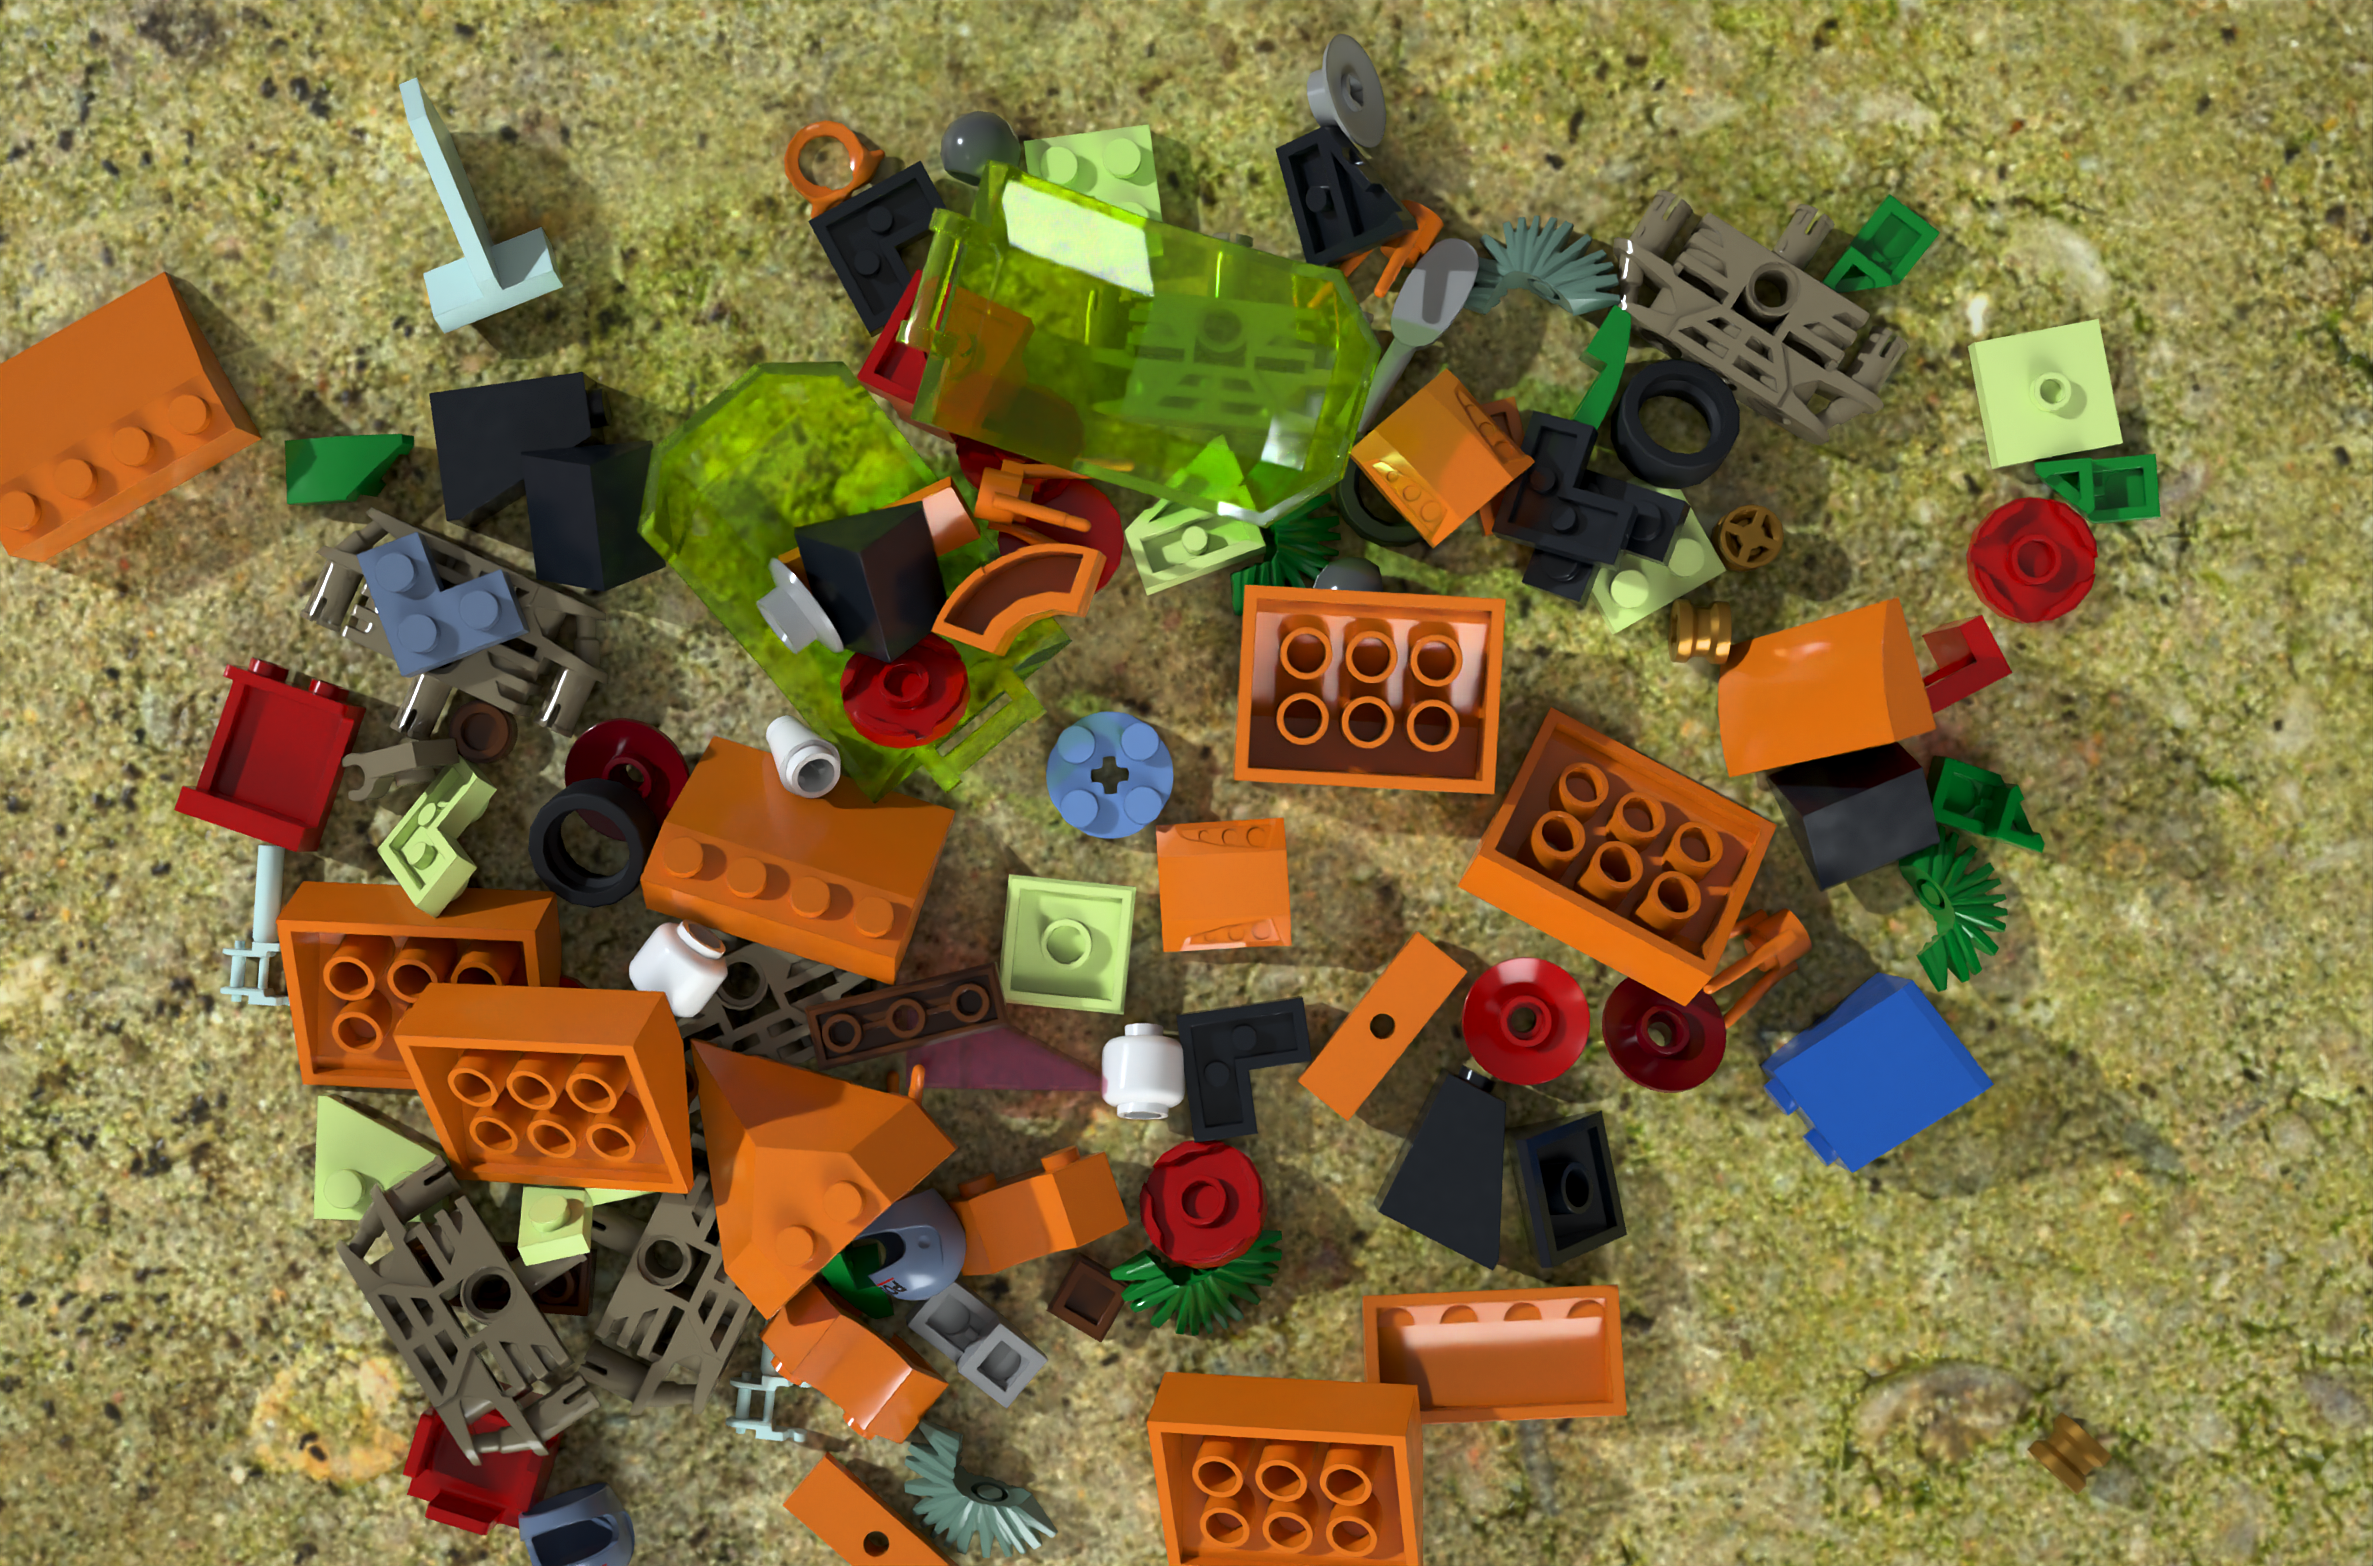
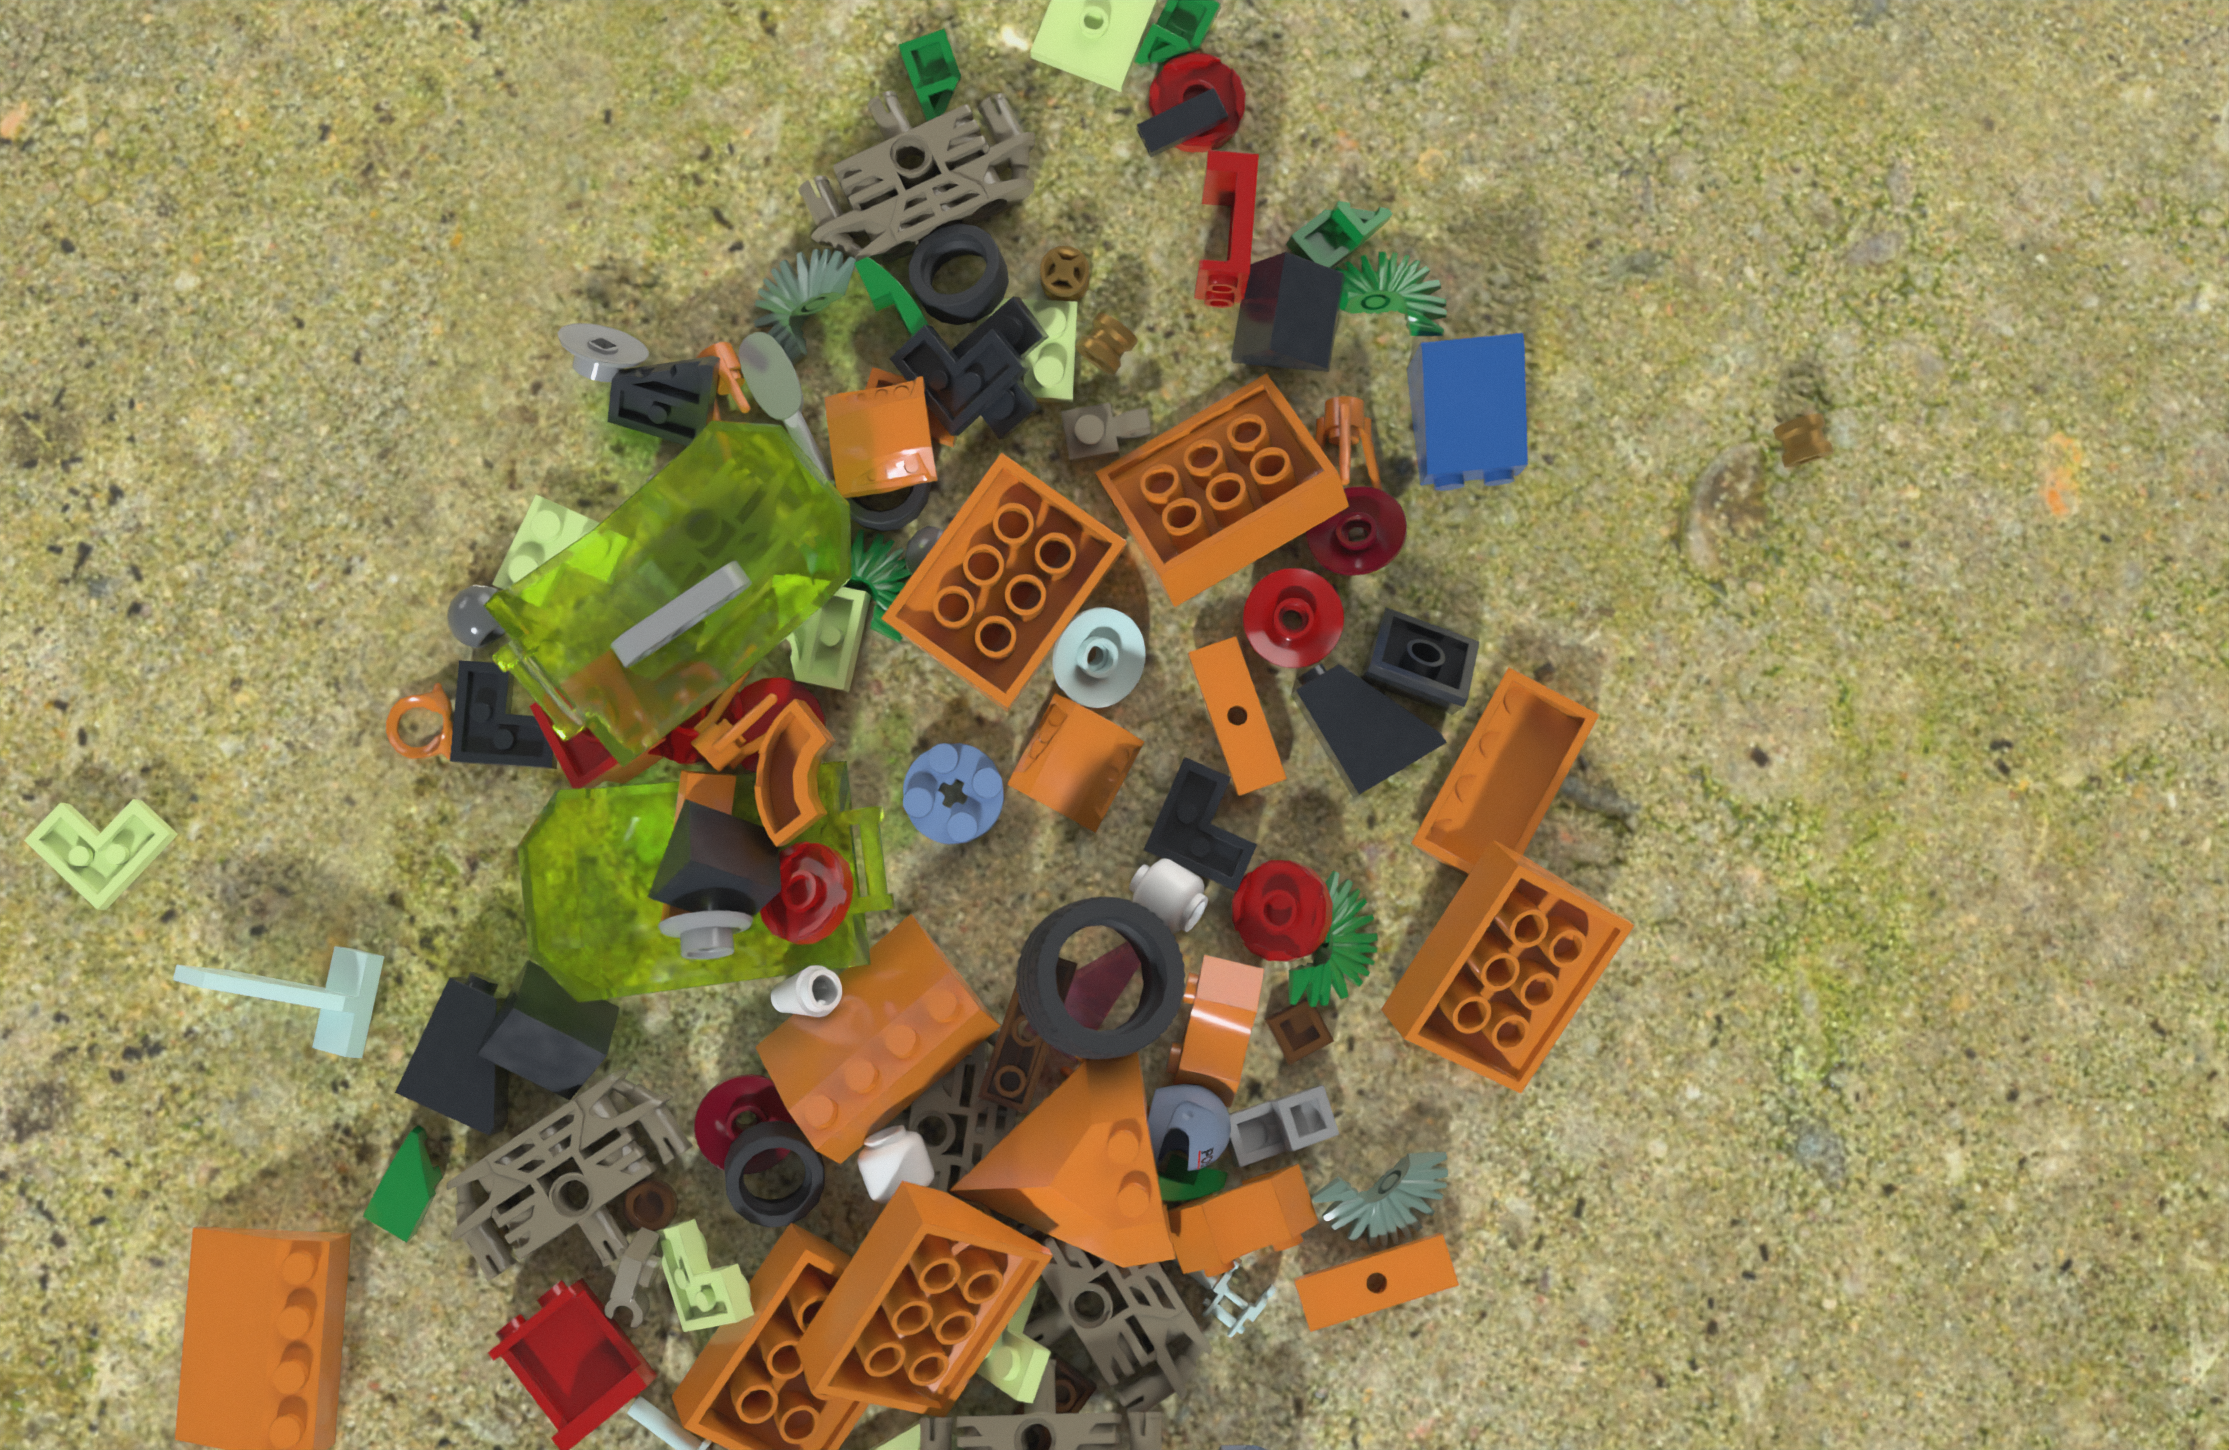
camera: 65 degrees left, 5 degrees down
sand blue plate [356,532,530,678] -> none
yellowish green plate [999,874,1137,1014] -> none
orange slope [1718,597,1937,778] -> none
none -> light grey beam [610,561,752,668]
none -> black tyre [1016,896,1185,1059]
none -> light aqua dish [1052,607,1145,708]
none -> dark tan plate [1061,403,1151,464]
none -> black piece [1136,88,1229,158]

